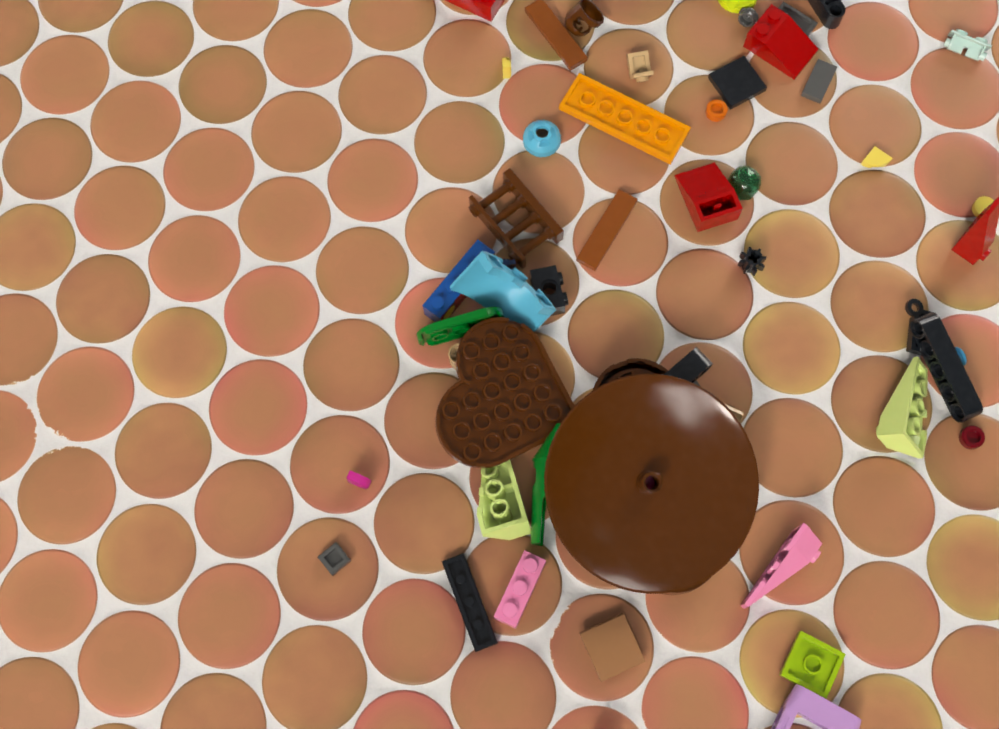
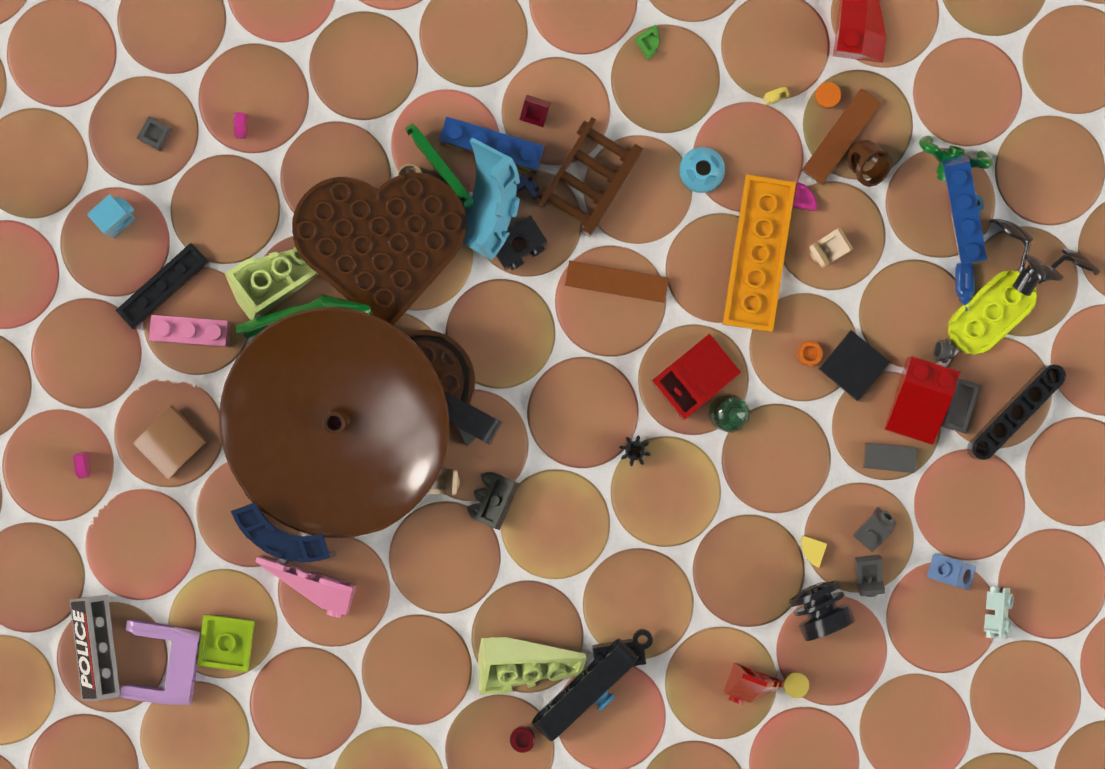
camera: 60 degrees right, 15 degrees up
none -> medium azure brick [87,194,136,238]
none -> dark blue panel [231,502,336,562]
none -> pearl dark grey plate [467,472,520,530]
none -> dark red plate [519,95,551,127]
none -> bright green tile [634,25,659,61]
none -> black wheel [788,580,855,641]
none -> dark pink tile [792,182,817,211]
none -> orange tile [815,82,841,109]
none -> dark grey bracket [853,507,896,552]
none -> dark grey bracket [855,555,885,597]
none -> medium blue bracket [927,554,976,590]

